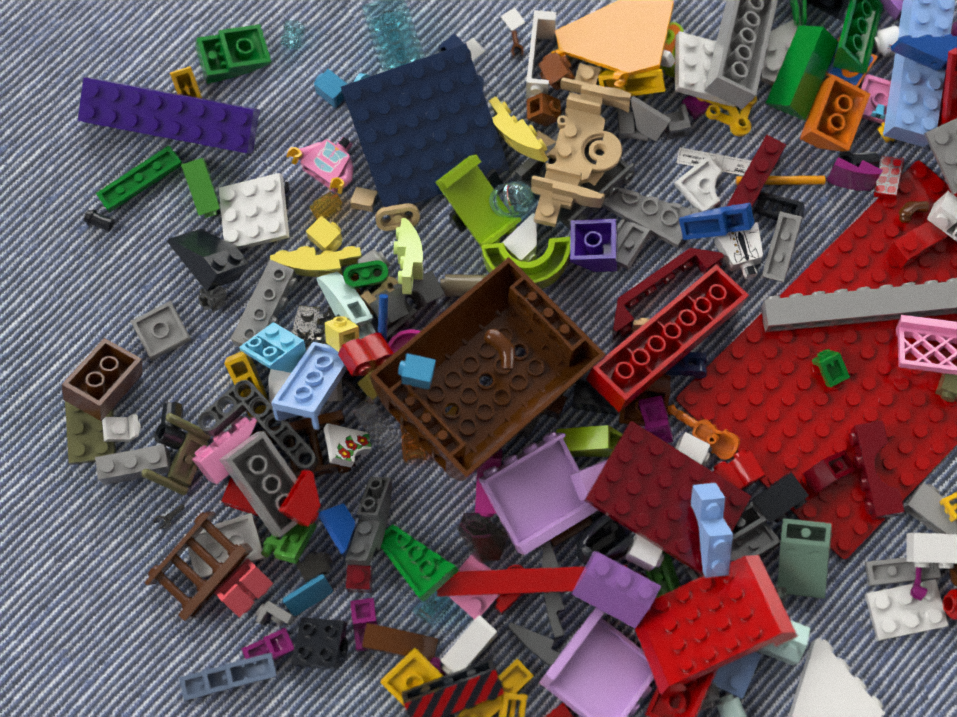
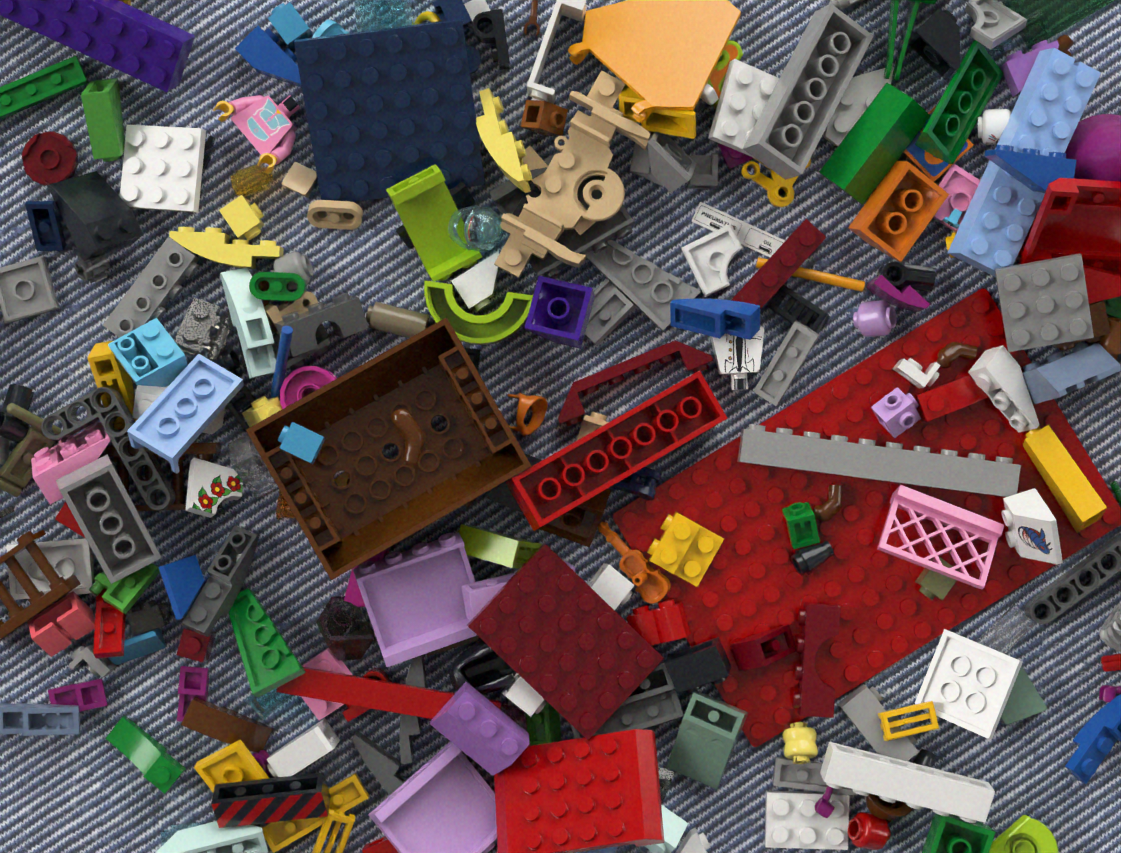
camera: 15 degrees right, 15 degrees up
red slope [278,470,320,527] -> none
black plate [291,617,348,670] -> none
light yellow brick [325,316,359,352] -> none
red brick [338,333,394,376] -> none
yellowish green slope [394,218,423,294] -> none
dark orange brick [538,52,575,91] -> none
magenta slope [639,395,673,443] -> none
light blue arch [691,483,733,577] -> none
tile [874,156,904,199] -> none
none -> dark red tile [22,131,78,186]
none -> dark blue slope [25,201,66,251]
none -> red plate [93,589,126,659]
none -> green slope [105,716,186,794]
none -> blue slope [235,25,302,88]
none -> black plate [472,9,511,70]
none -> orange piece [507,393,548,436]
none -> yellow plate [647,511,724,587]
none -> light yellow piece [782,722,818,764]
none -> black cone [791,541,834,576]
none -> reddish brown arm [813,485,843,522]
none -> lavender head [853,300,897,337]
none -> lavender brick [871,387,921,438]
none -> white bracket [893,358,940,388]

